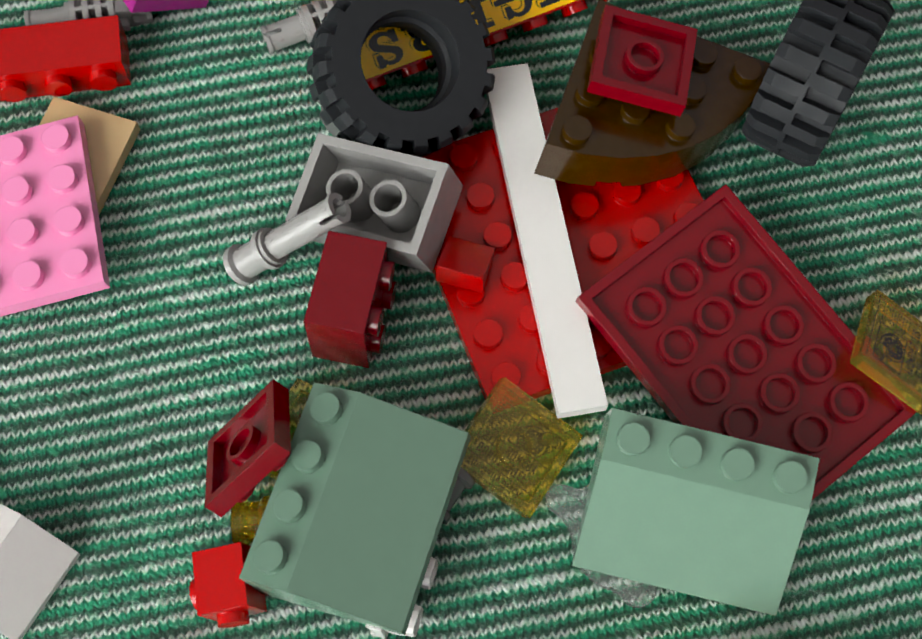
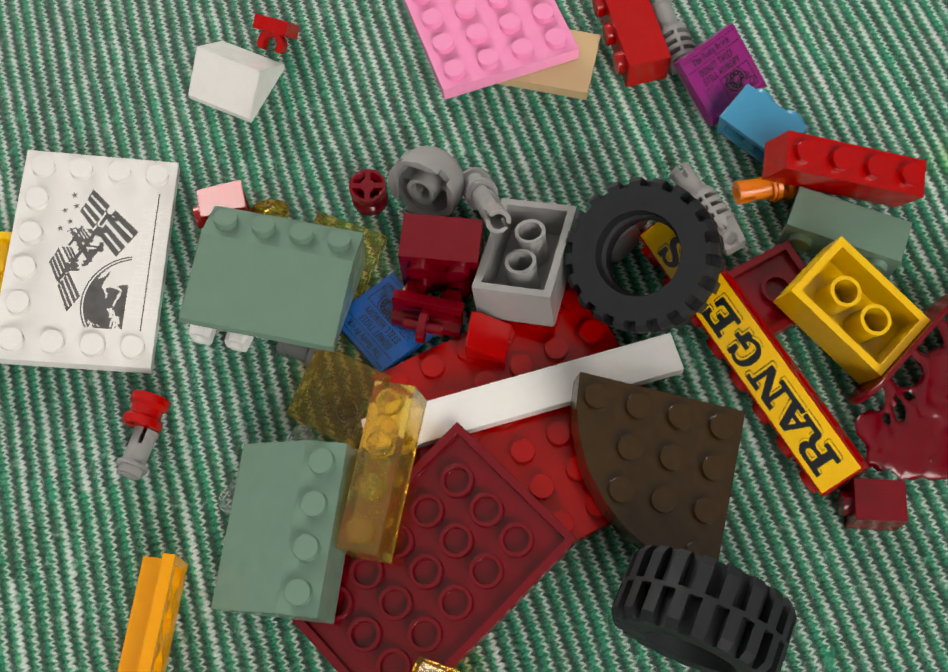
camera: 90 degrees right, 0 degrees up
dark red plate [205,379,291,517] -> none
dark red plate [587,4,698,117] -> none
none -> clear yellow brick [336,380,427,564]
none -> blue tile [341,273,436,374]
none -> dark red wheel [349,169,389,216]
none -> light grey cylinder [388,145,465,216]
none -> dark red hips [391,281,464,344]

